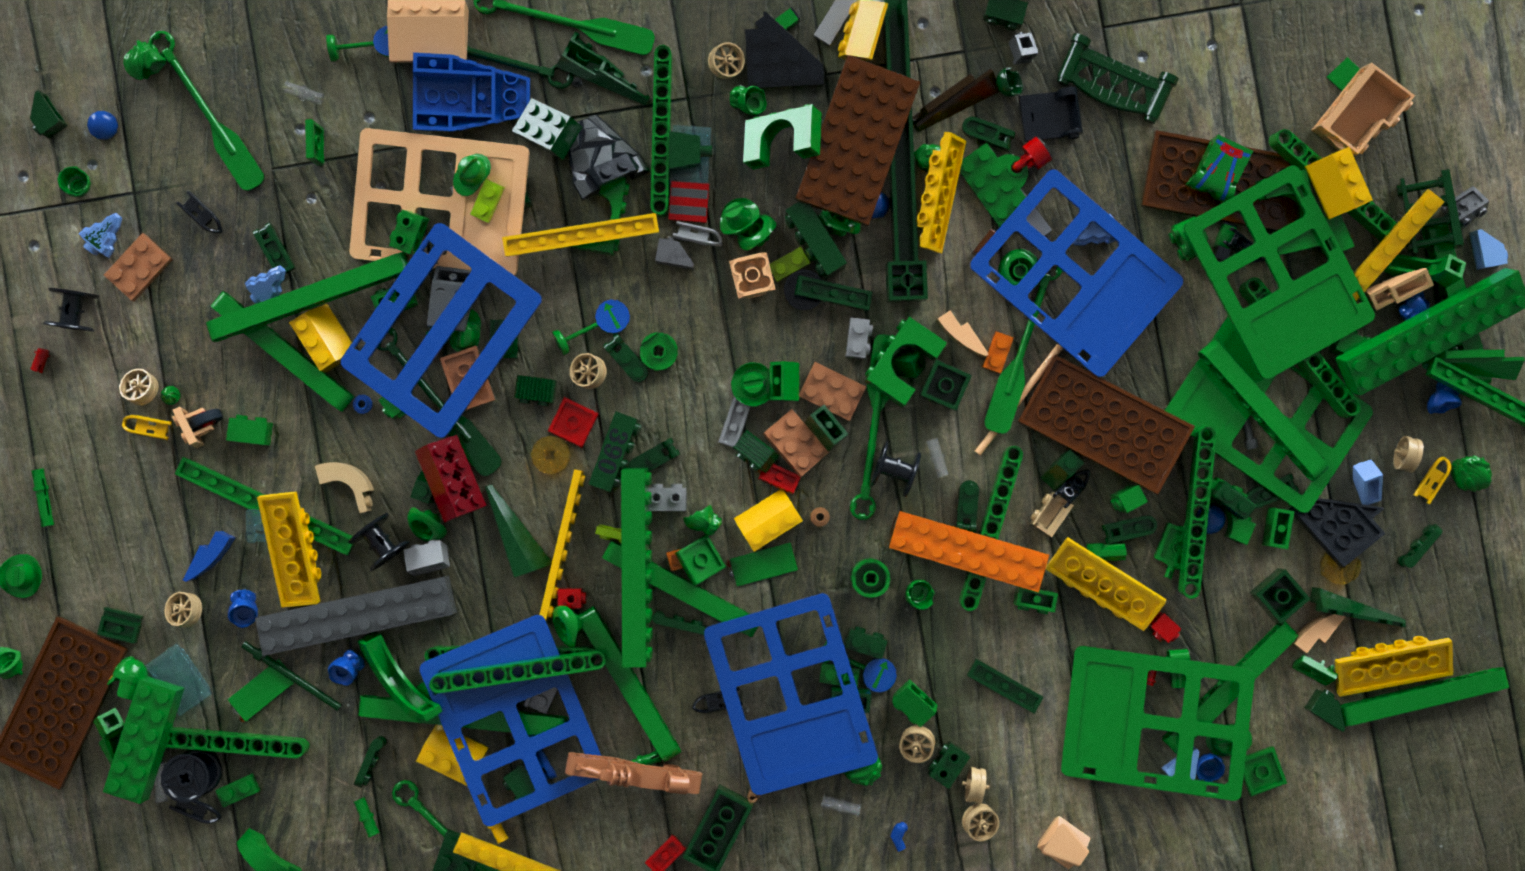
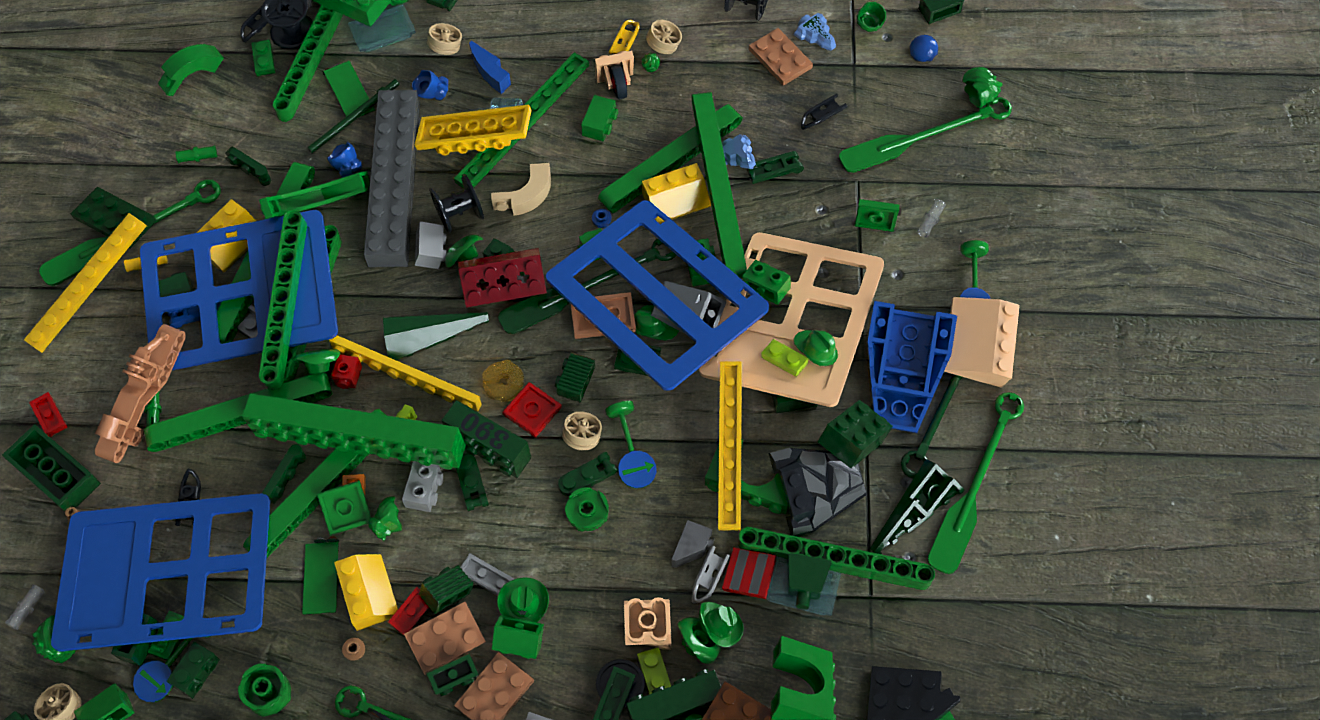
camera: 95 degrees right, 25 degrees down
tan wheel [708,42,745,79] -> none
green hair [730,85,767,116] -> none

